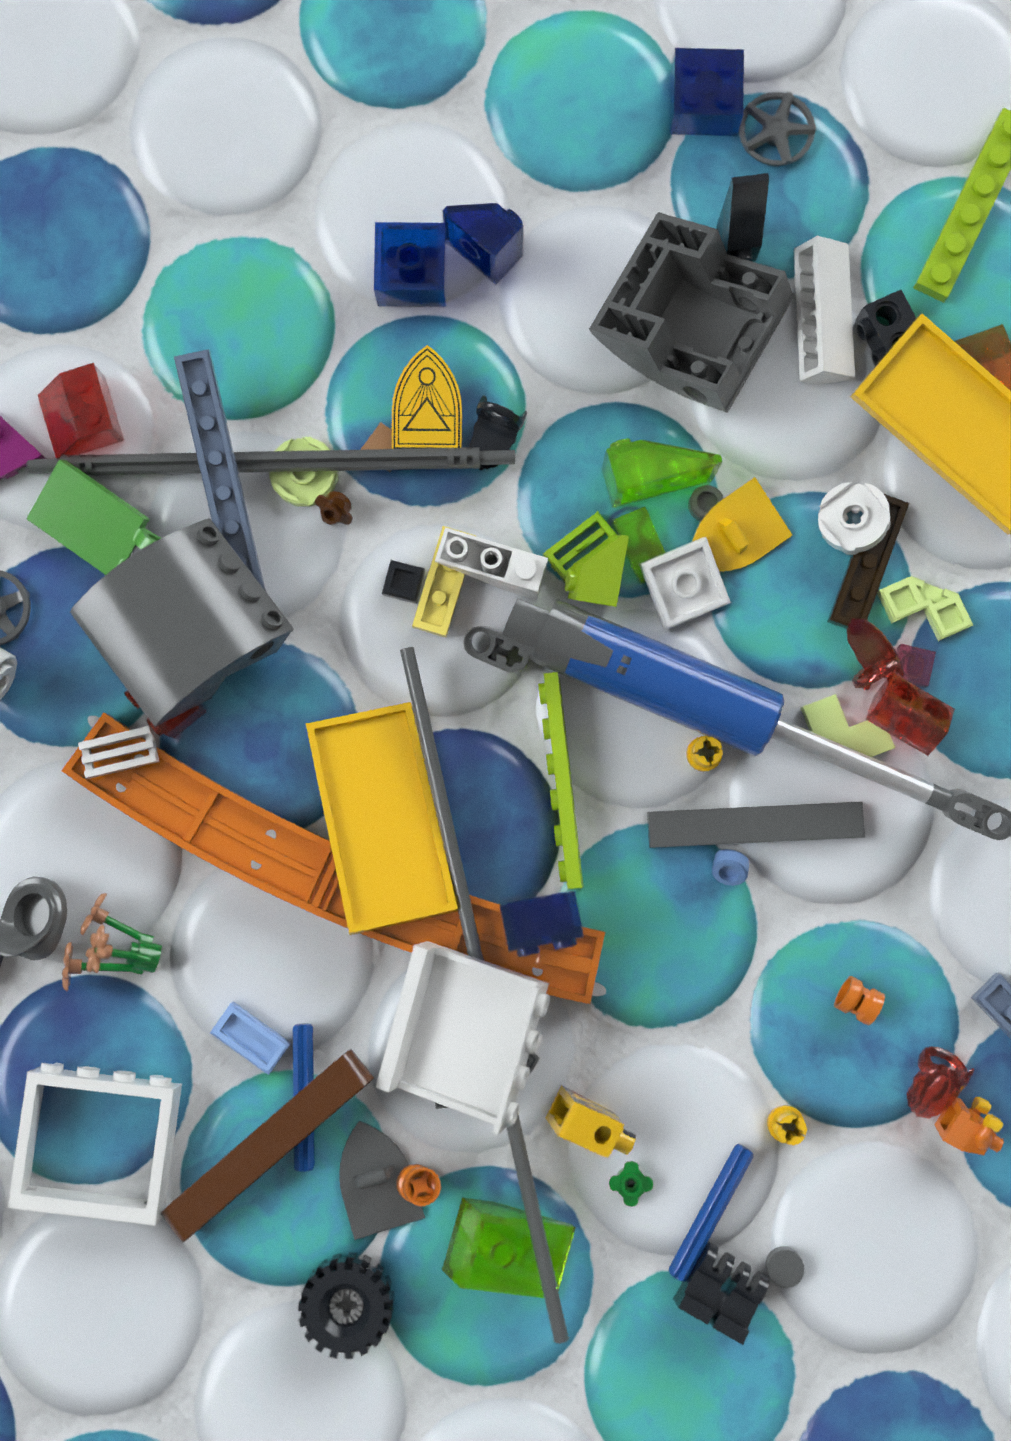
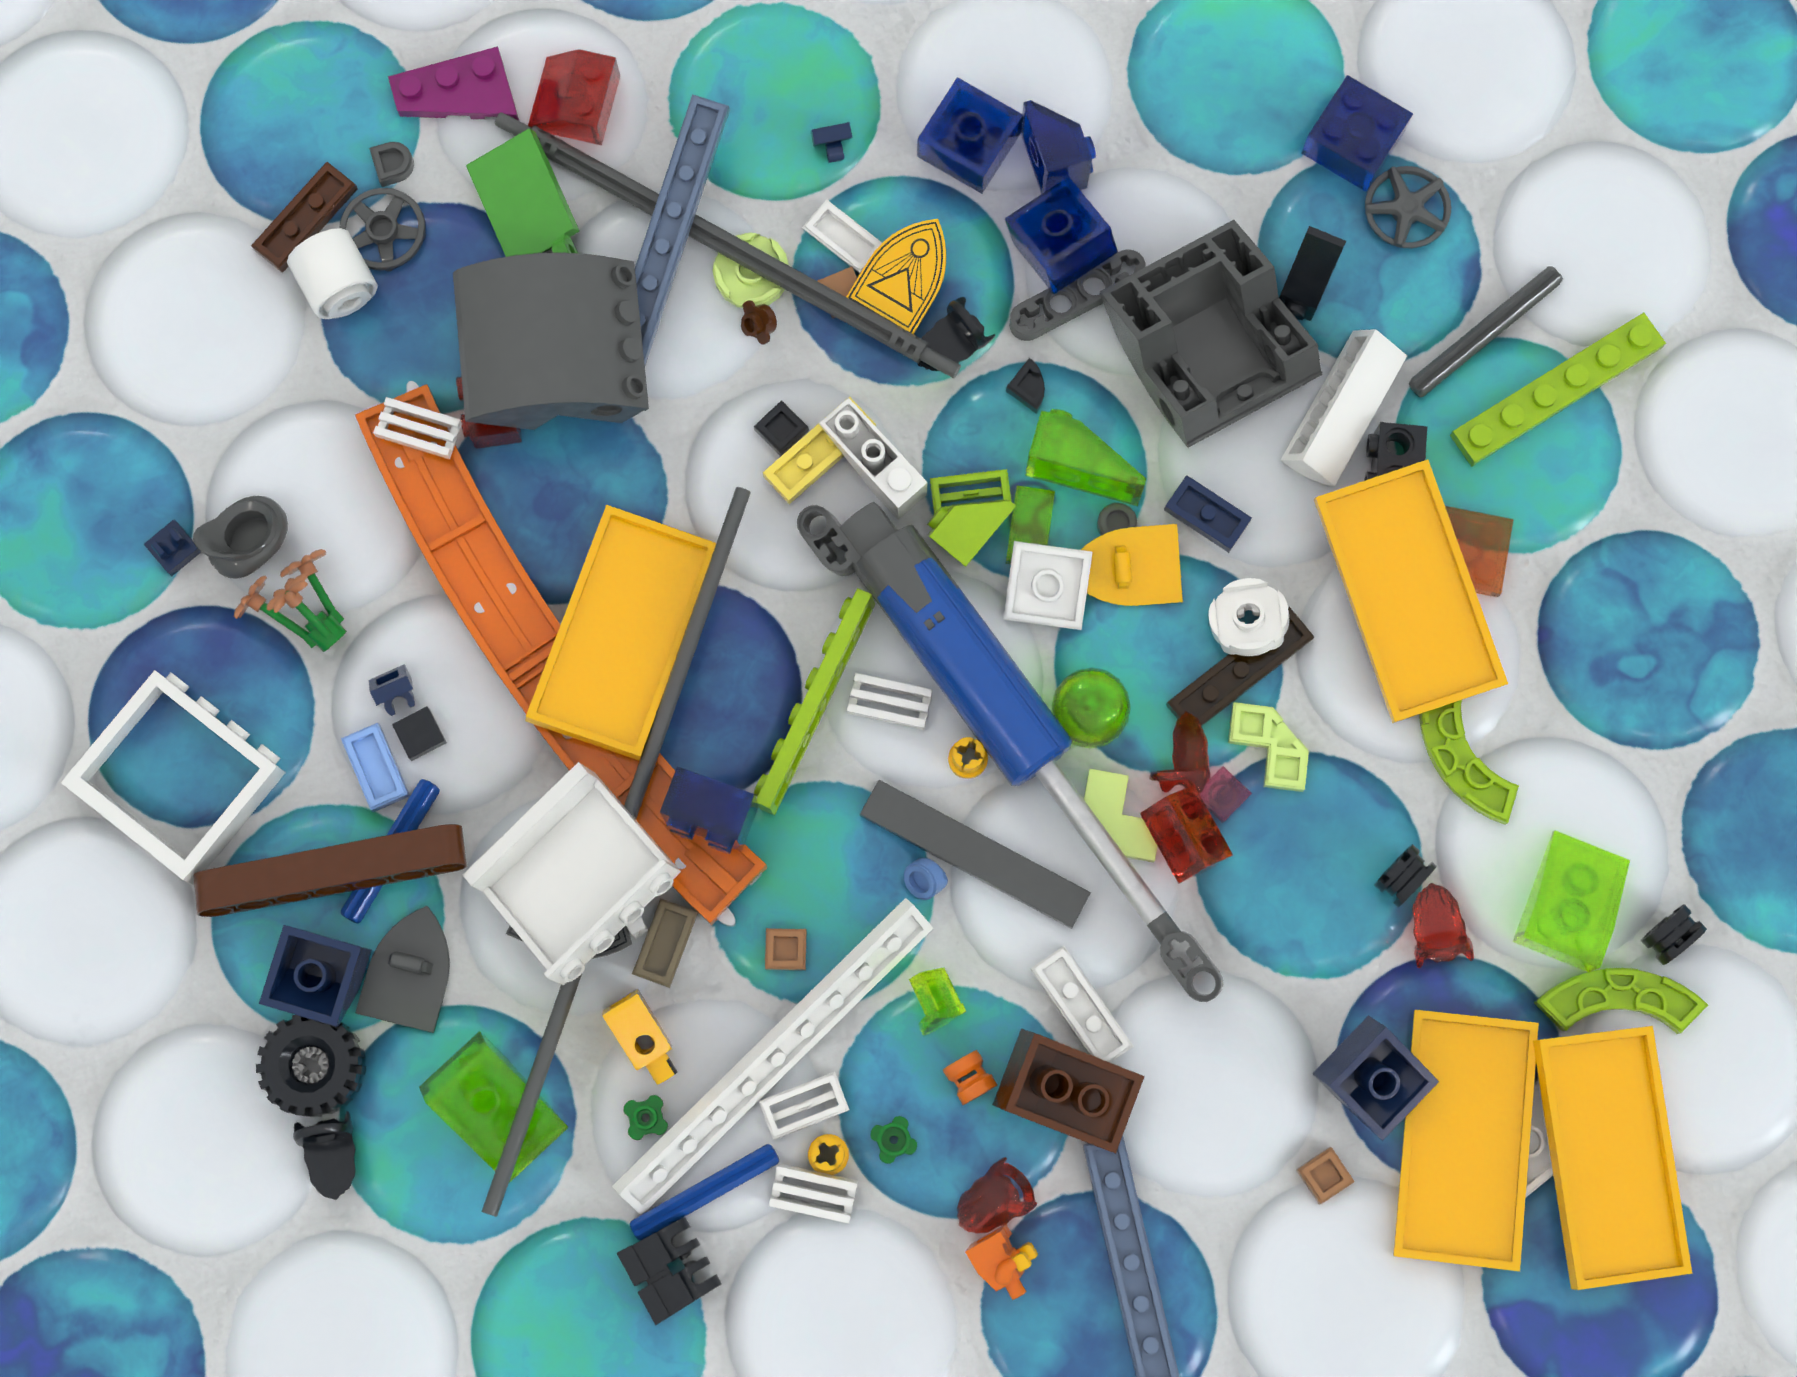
camera: 30 degrees right, 5 degrees down
orange wheel [396,1164,441,1206] -> none
dark grey tile [765,1246,804,1288] -> none
none -> dark blue slope [259,925,372,1027]
none -> black piece [293,1111,356,1200]
none -> dark blue tile [368,664,415,716]
none -> black tile [392,706,447,761]
none -> white plate [612,898,933,1215]
none -> dark tan tile [632,898,698,988]
none -> white tile [759,1072,849,1140]
none -> medium nougat tile [765,928,807,971]
none -> white tile [769,1163,858,1224]
none -> white tile [802,199,882,274]
none -> dark blue tile [810,122,852,163]
none -> white tile [847,673,933,730]
none -> green plate [870,1116,917,1164]
none -> clear neon green tile [909,967,966,1036]
none -> reddish brown slope [992,1028,1145,1154]
none -> clear blue brick [1005,176,1118,294]
none -> black tile [1006,358,1045,414]
none -> dark grey beam [1009,249,1146,341]
none -> white tile [1030,946,1134,1062]
none -> clear neon green cylinder [1051,667,1131,749]
none -> dark blue plate [1164,475,1252,553]
none -> dark grey axle [1409,266,1563,397]

